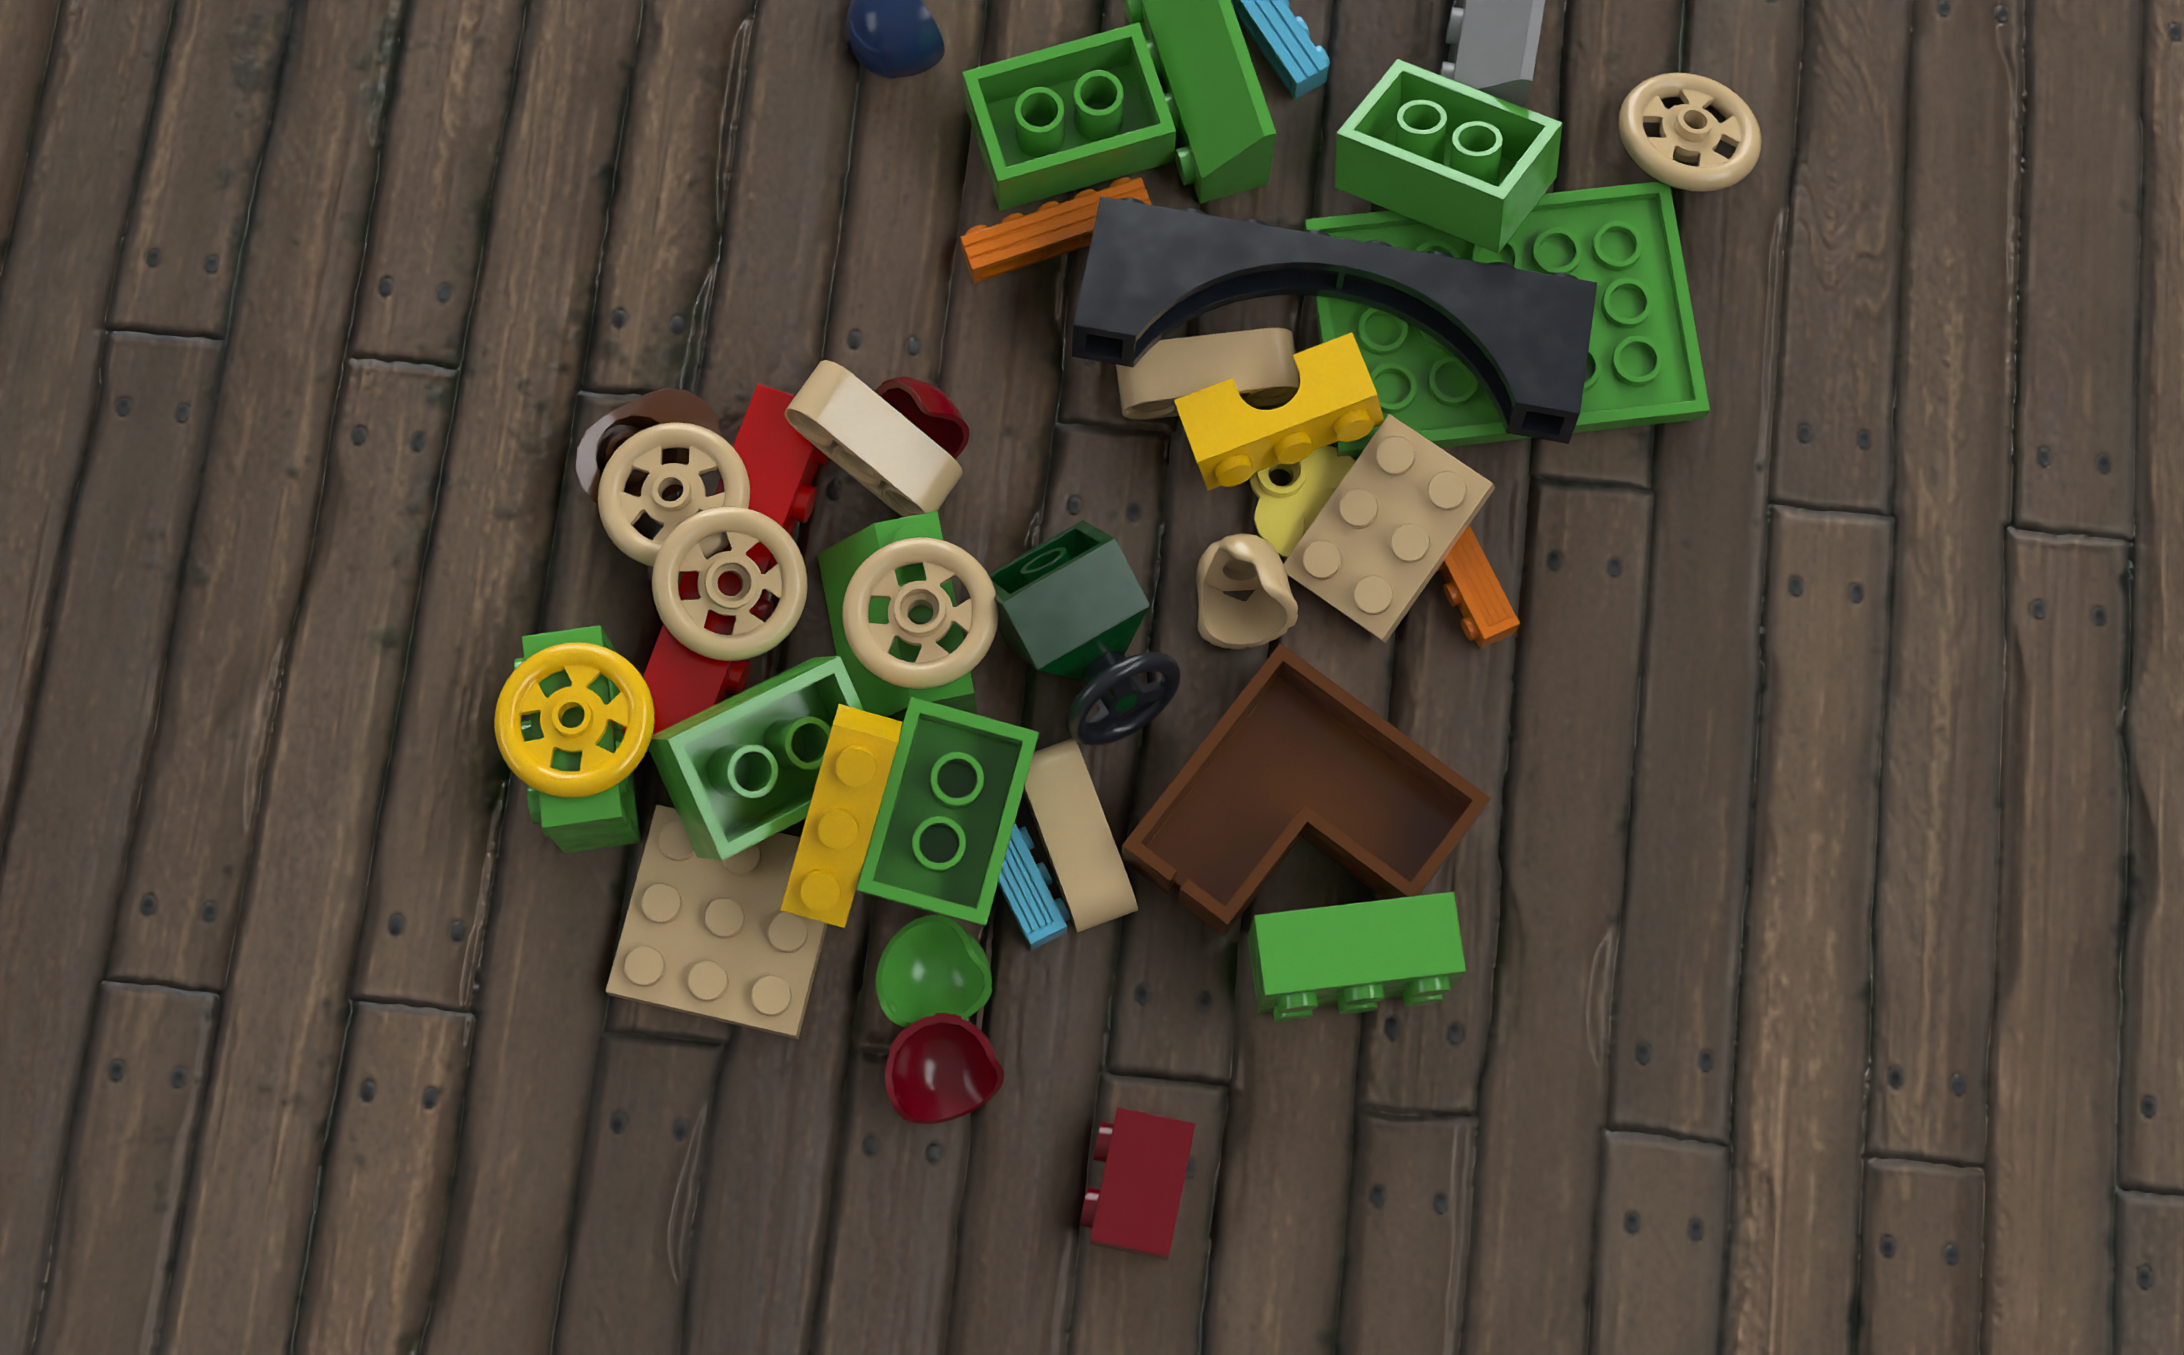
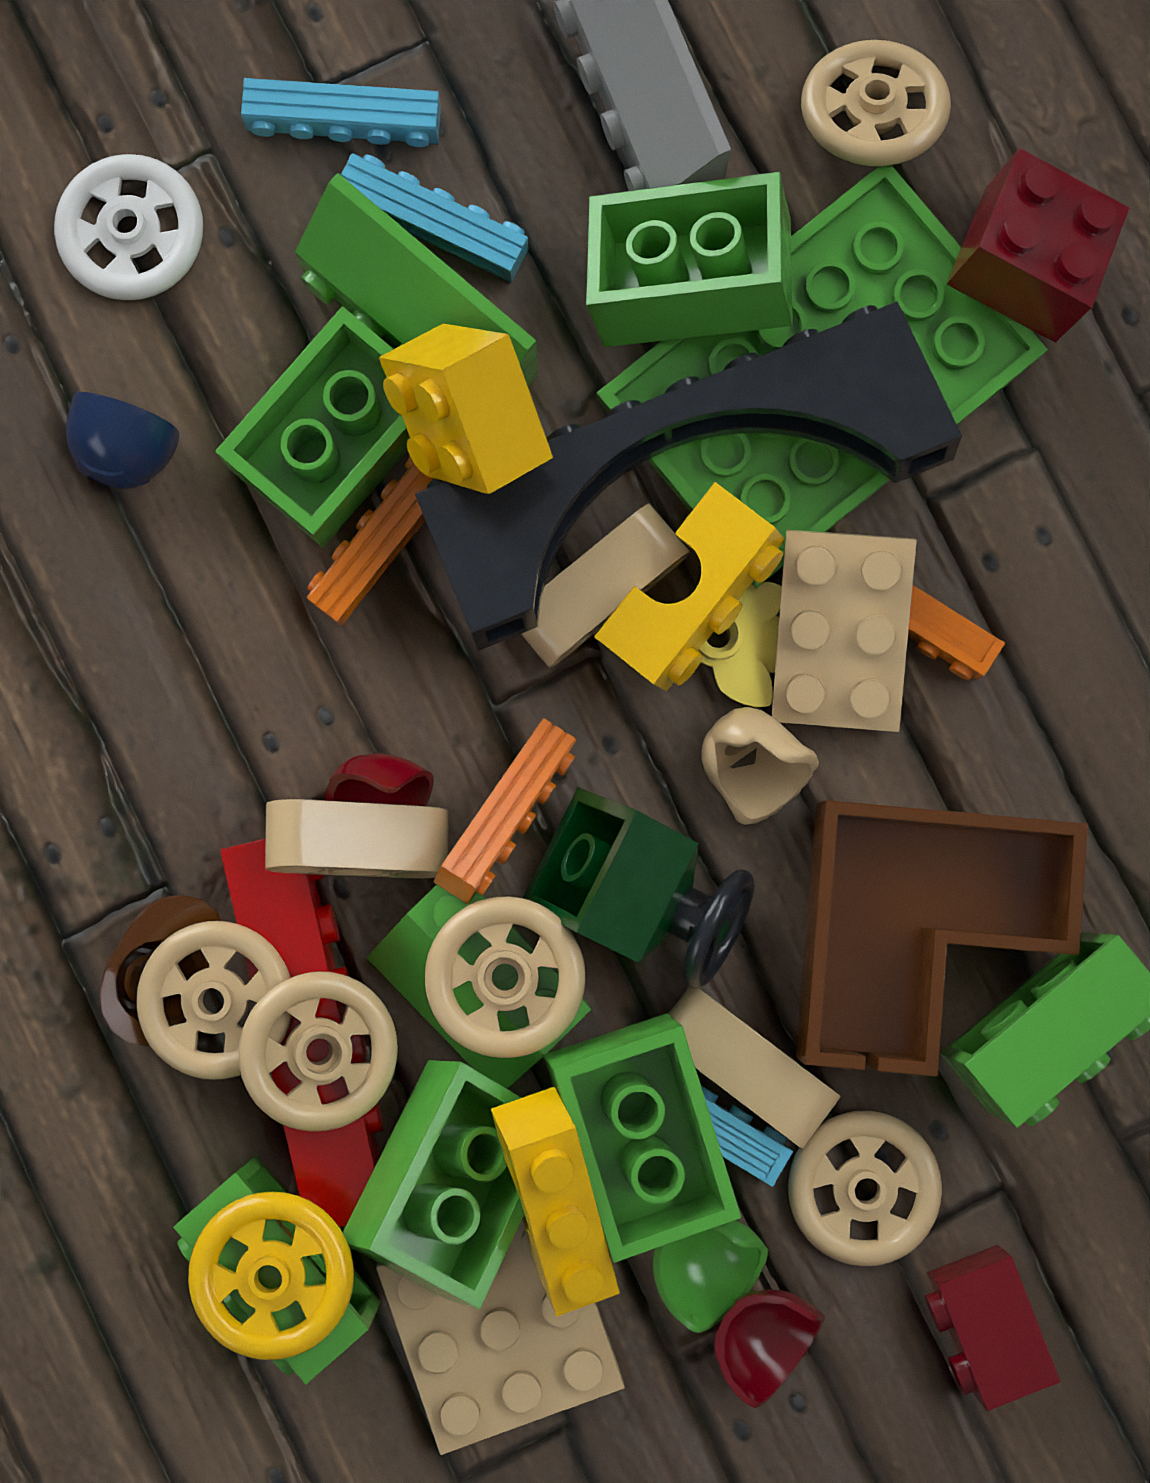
camera: 35 degrees left, 10 degrees up
none -> yellow brick [379,324,553,494]
none -> orange piece [433,718,576,904]
none -> tan plate [788,1111,942,1266]
none -> dark red brick [946,148,1130,343]

